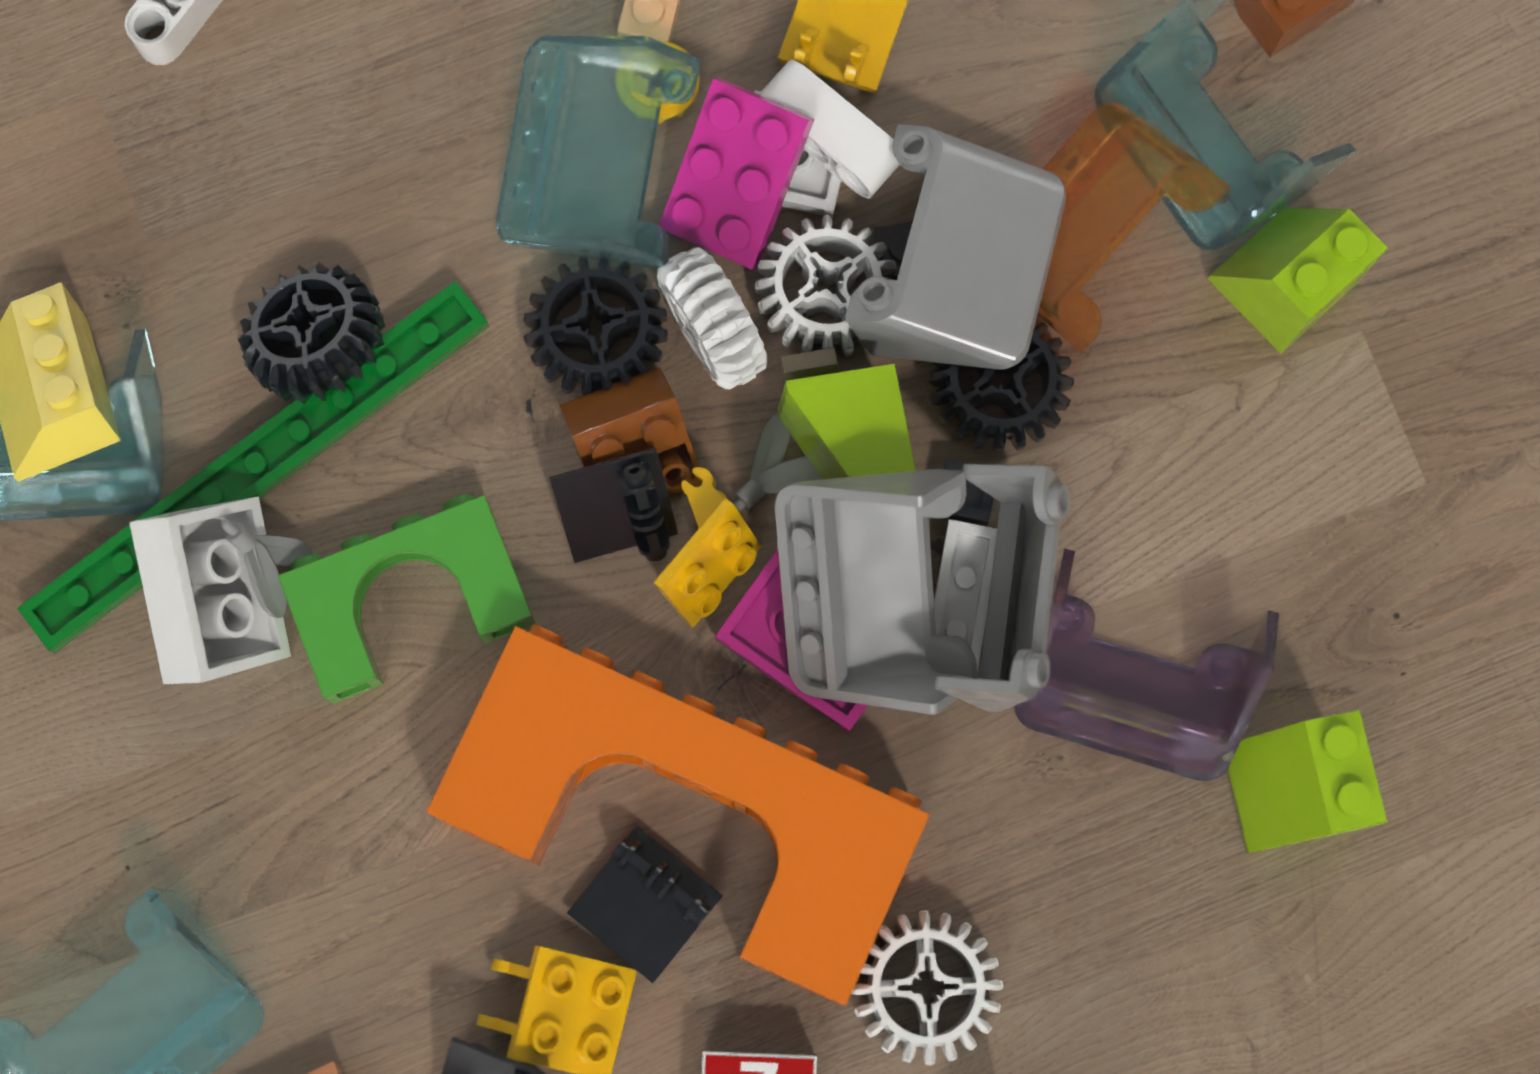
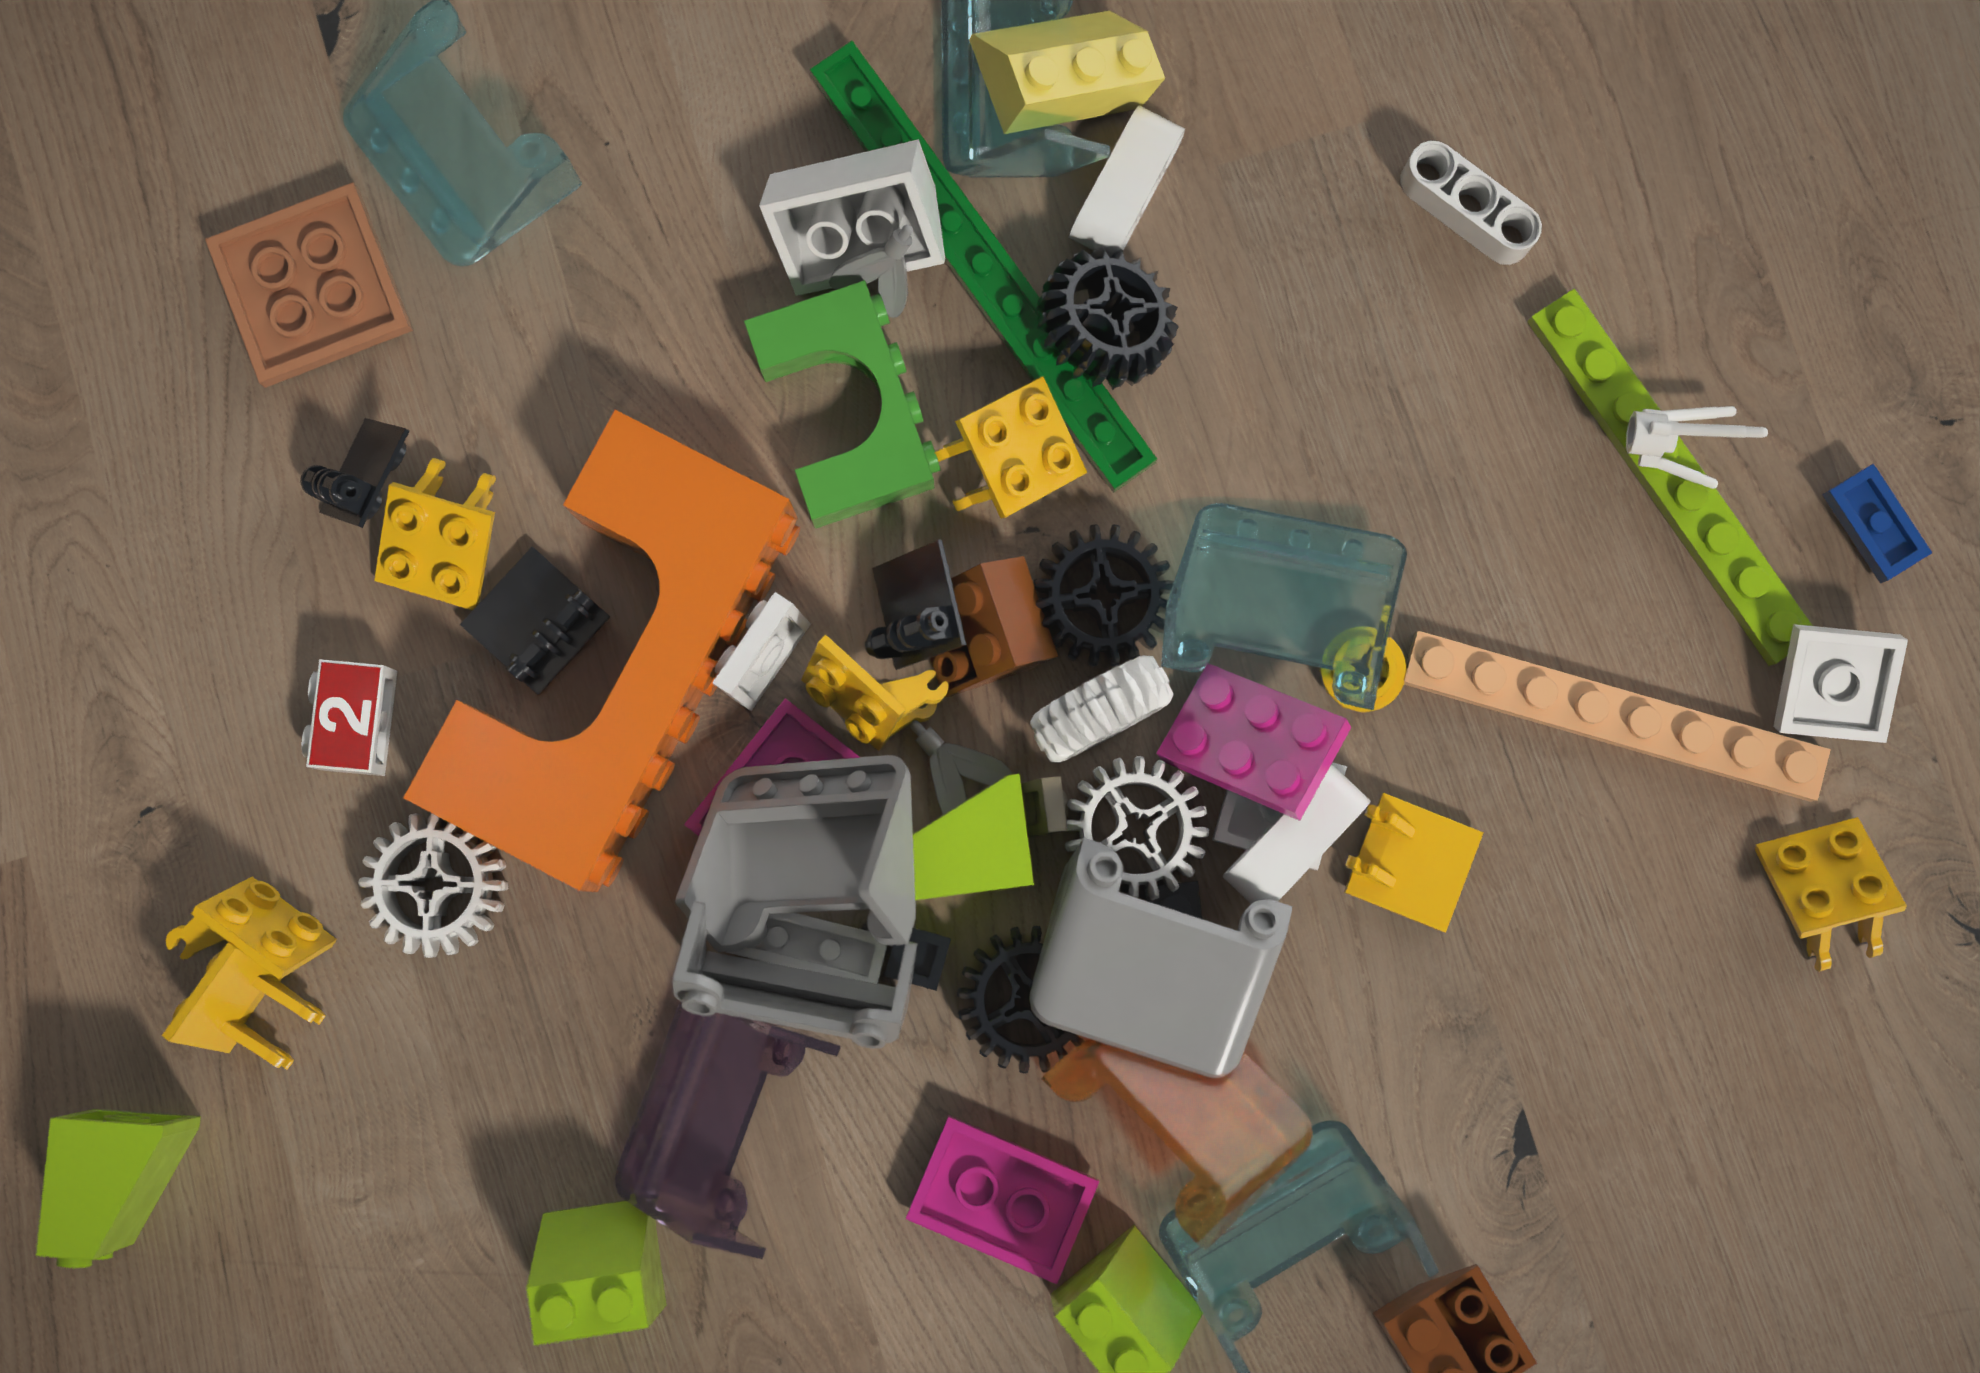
camera: 95 degrees right, 5 degrees up
none -> white plate [712,592,811,711]
none -> dark pink plate [905,1115,1099,1284]
none -> yellow plate [934,376,1088,519]
none -> white beam [1069,105,1185,257]

